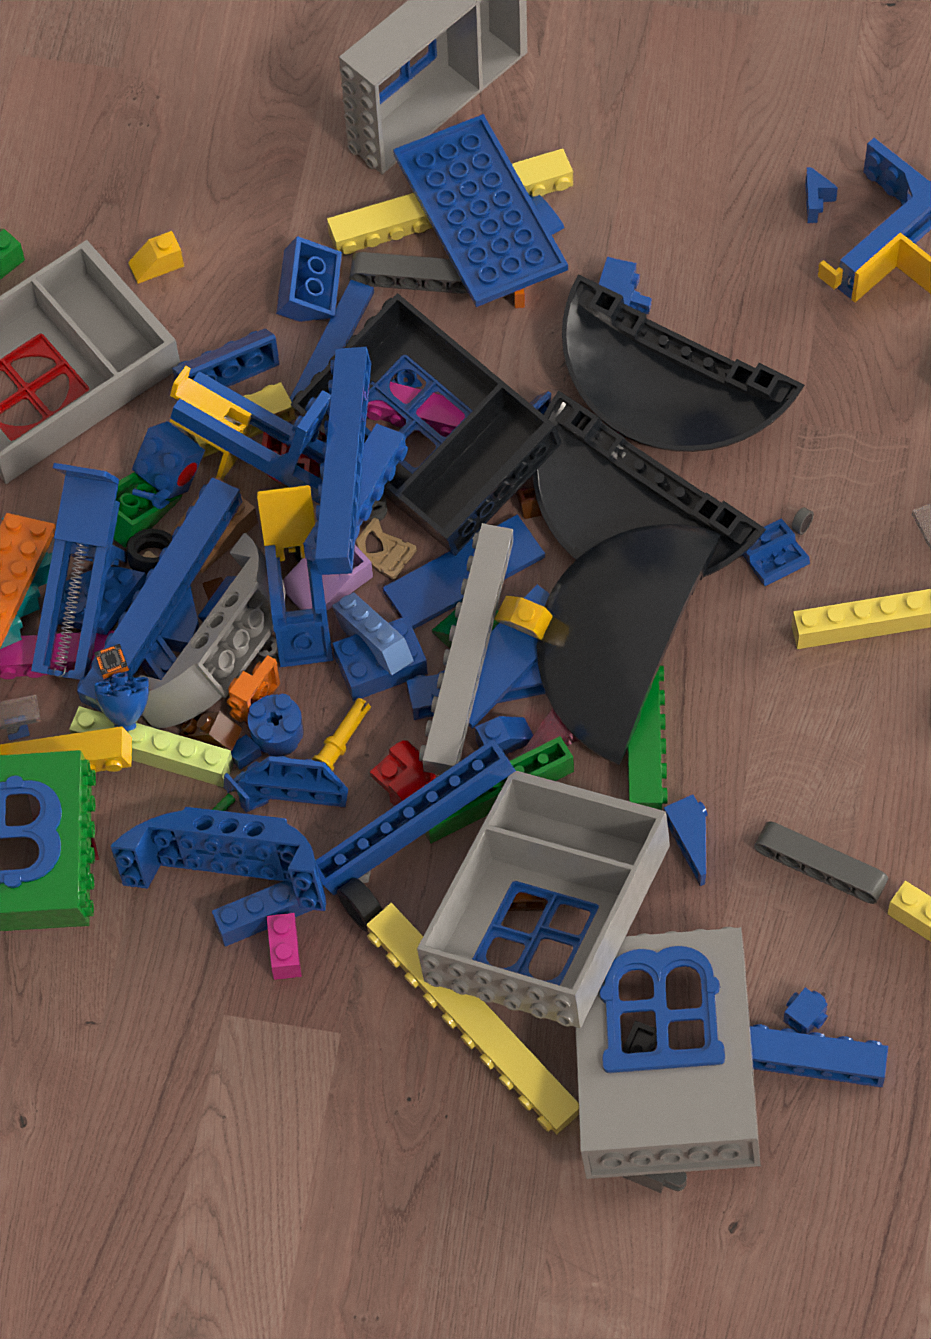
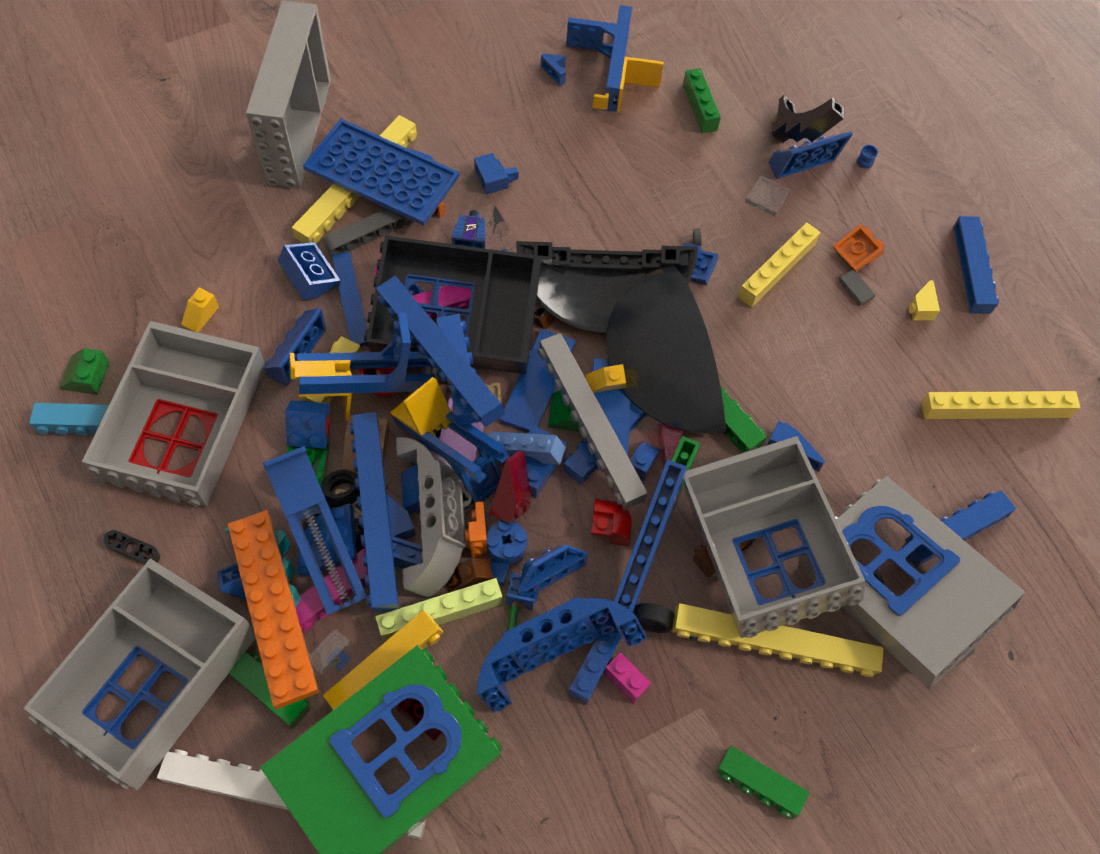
camera: 45 degrees left, 0 degrees up
tile [94,644,129,679] -> none
blue piece [94,672,149,731] -> none
blue hand [132,489,171,509] -> none
yellow pin [312,698,371,771] -> none
black brick [562,274,805,452] -> none
dark grey beam [754,821,888,904] -> none
blue brick [783,987,828,1034] -> none
none -> torso [451,210,486,249]
none -> dark red slope [489,450,531,524]
none -> green brick [716,745,810,819]

